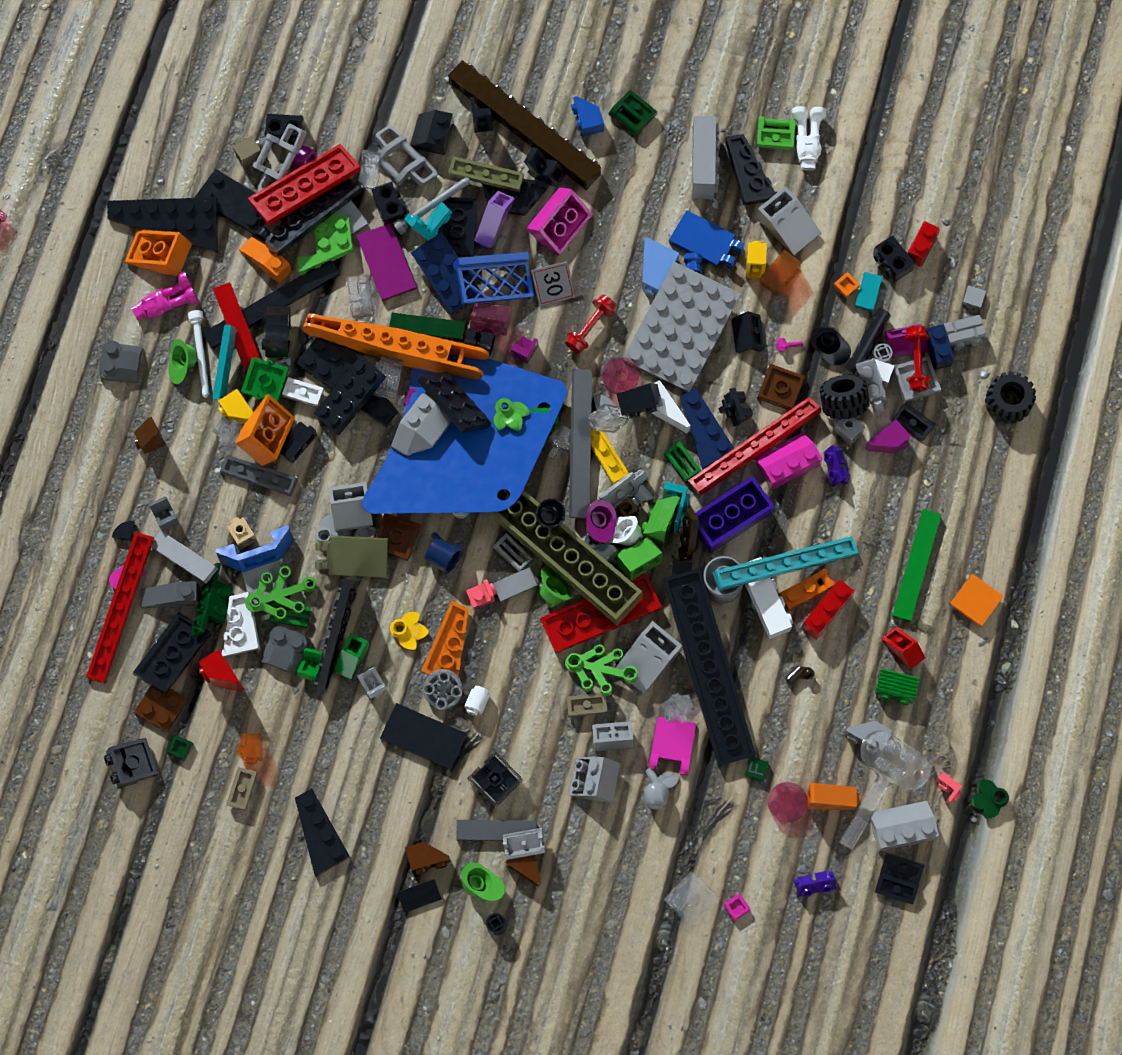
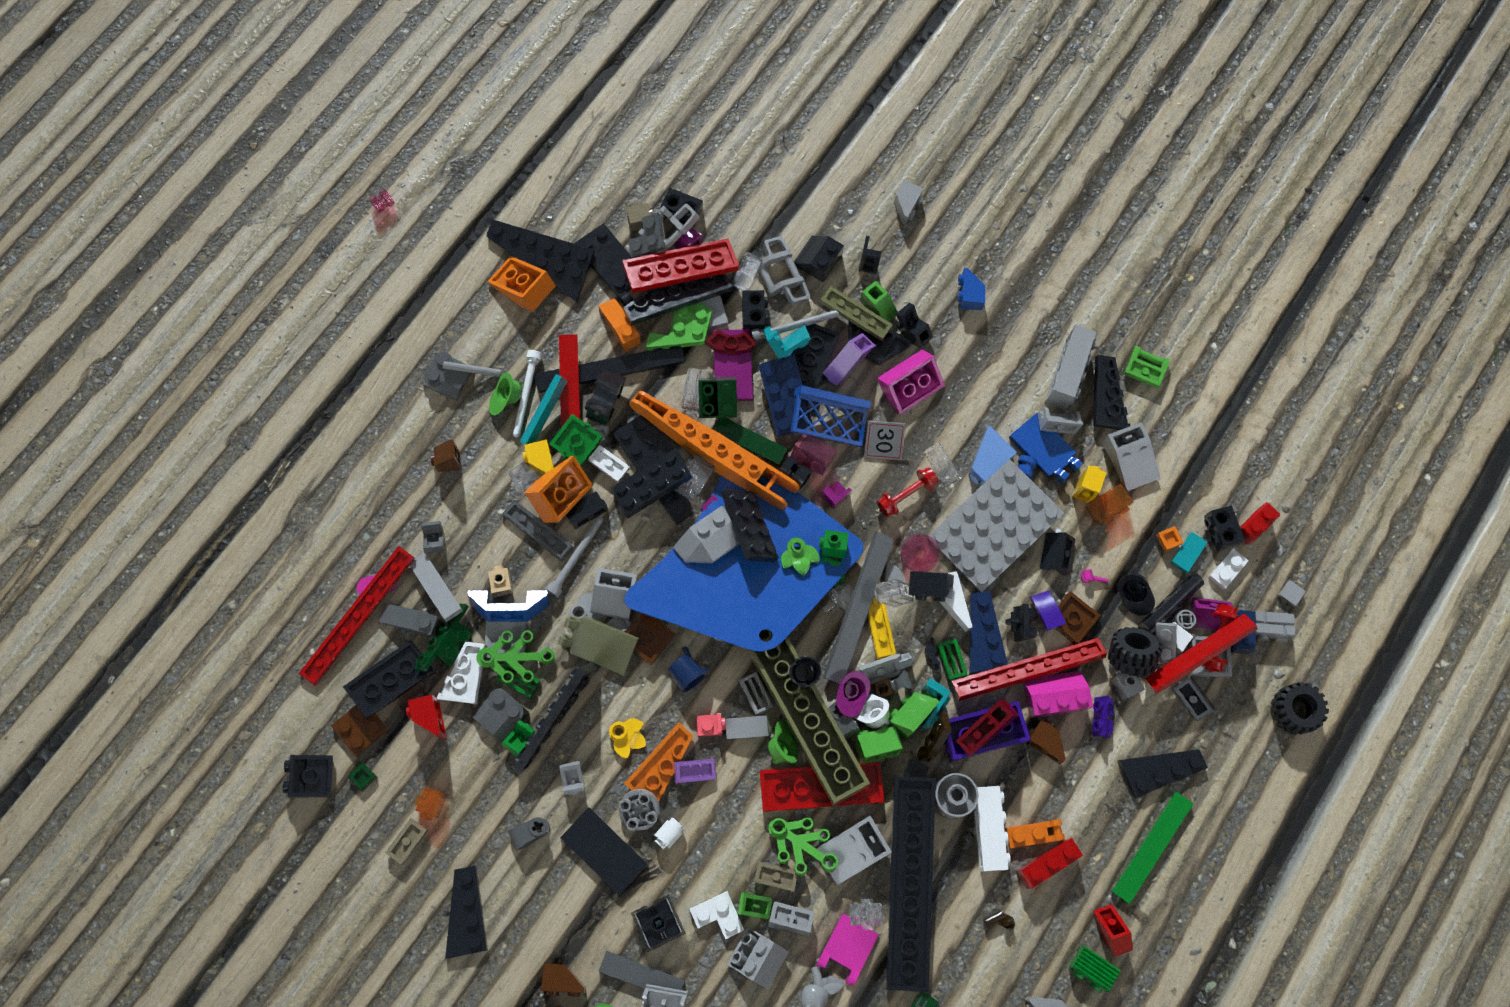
camera: 10 degrees right, 0 degrees up
black tile [112,521,135,541] -> none
dark pink piece [131,272,199,320] -> none
green slope [334,633,370,680] -> none
dark brown brick [448,60,601,190] -> none
dark green plate [608,90,657,137] -> none
teal tile [713,536,859,591] -> none
white piece [792,106,826,171] -> none
magenta slope [865,419,911,453] -> none
orange tile [949,574,1004,627] -> none
none -> light grey bar [442,361,500,377]
none -> dark grey piece [508,817,550,850]
none -> light grey piece [545,516,603,598]
none -> dark grey plate [629,212,666,258]
none -> medium lavender plate [674,759,716,783]
none -> white plate [690,891,744,939]
none -> dark green slope [698,376,737,418]
none -> dark red tile [705,330,757,355]
none -> bright green slope [737,892,772,919]
none -> green brick [819,530,848,559]
none -> bright green slope [860,281,898,322]
none -> light grey slope [894,180,924,226]
none -> clear brick [924,442,961,487]
none -> black piece [924,637,940,670]
none -> dark red slope [956,700,1019,756]
none -> reddish brown slope [1027,719,1066,764]
none -> dark purple slope [1030,591,1066,632]
none -> light grey hinge [1038,407,1083,434]
none -> black wing [1117,749,1208,798]
none -> red tile [1144,614,1258,694]
none -> white plate [1208,548,1248,590]

